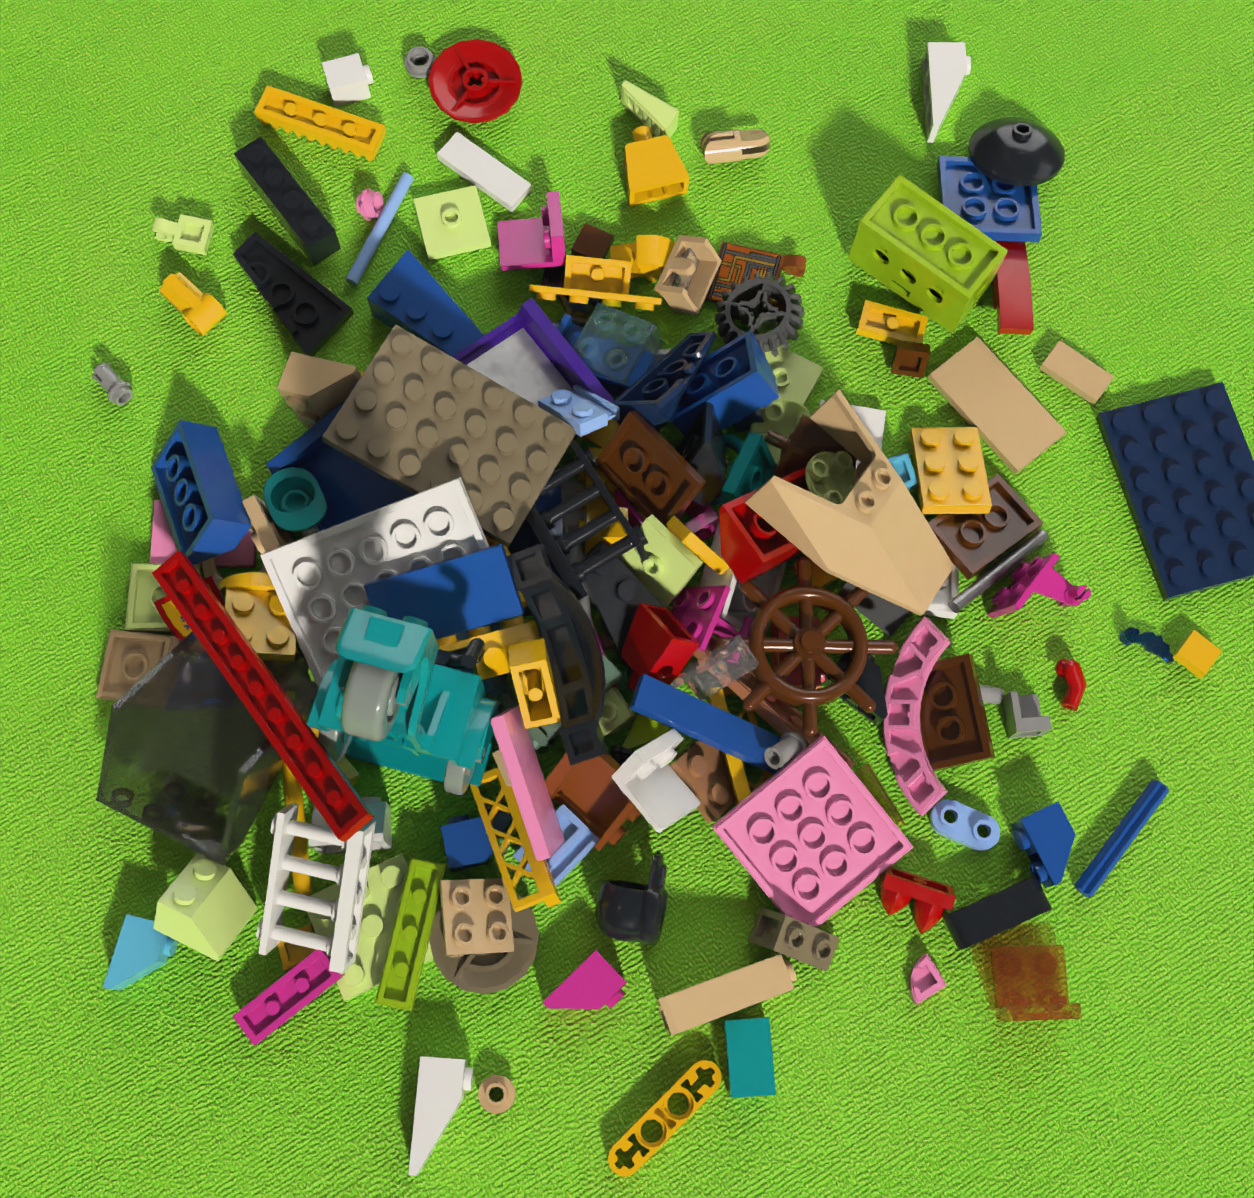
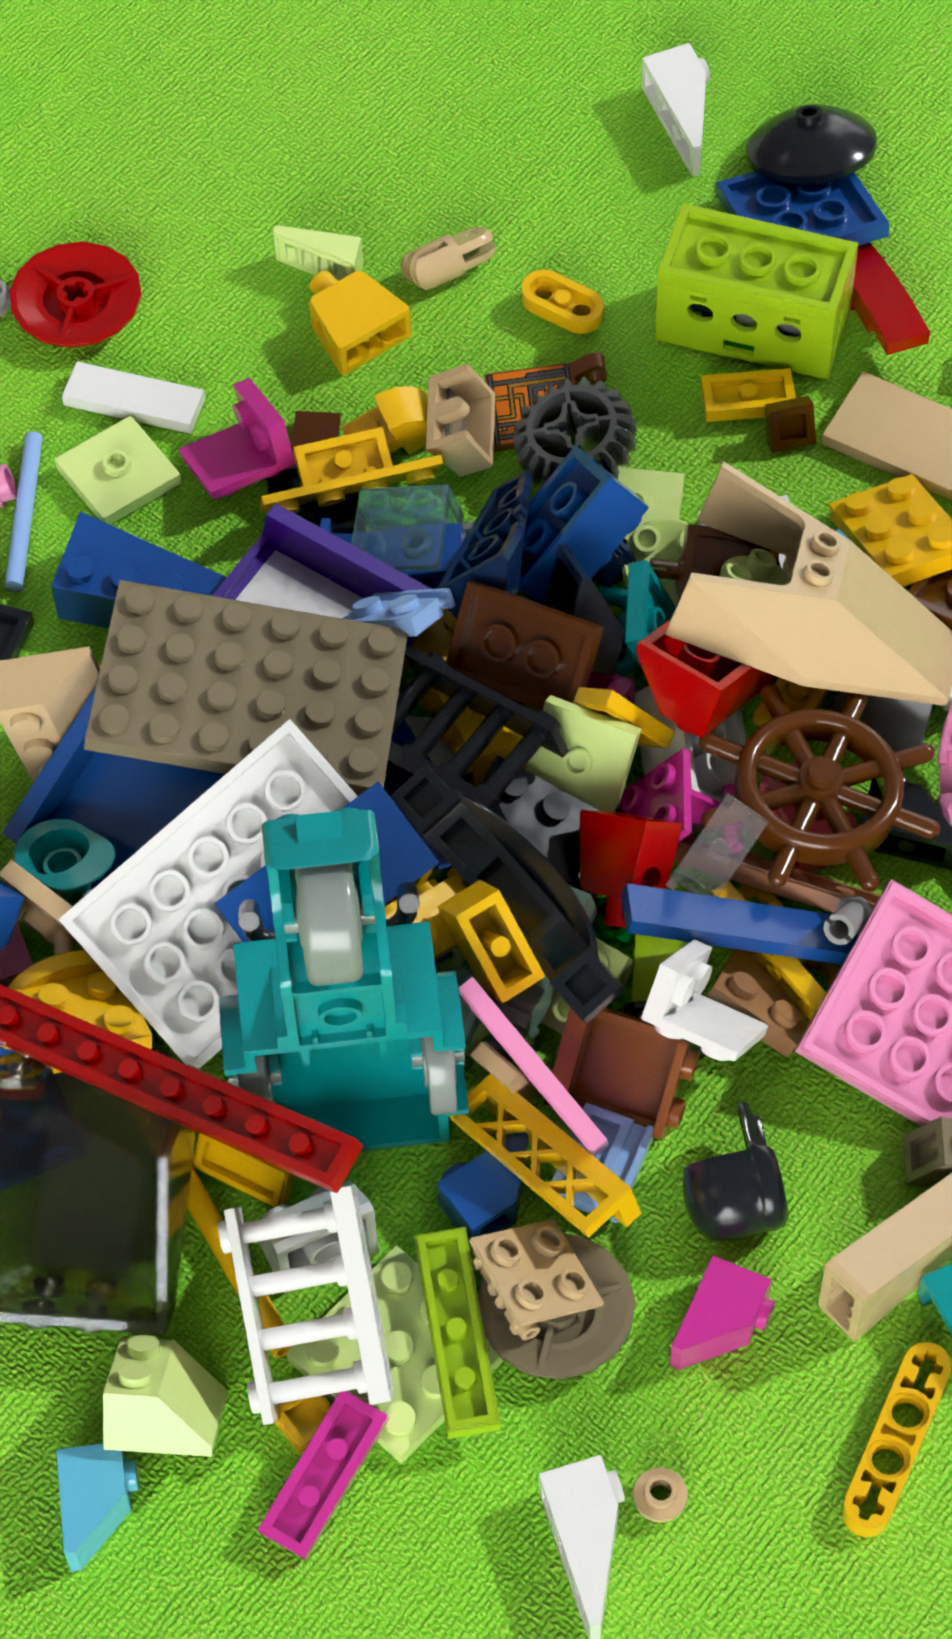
camera: 15 degrees left, 15 degrees down
none -> yellow plate [522,269,604,334]

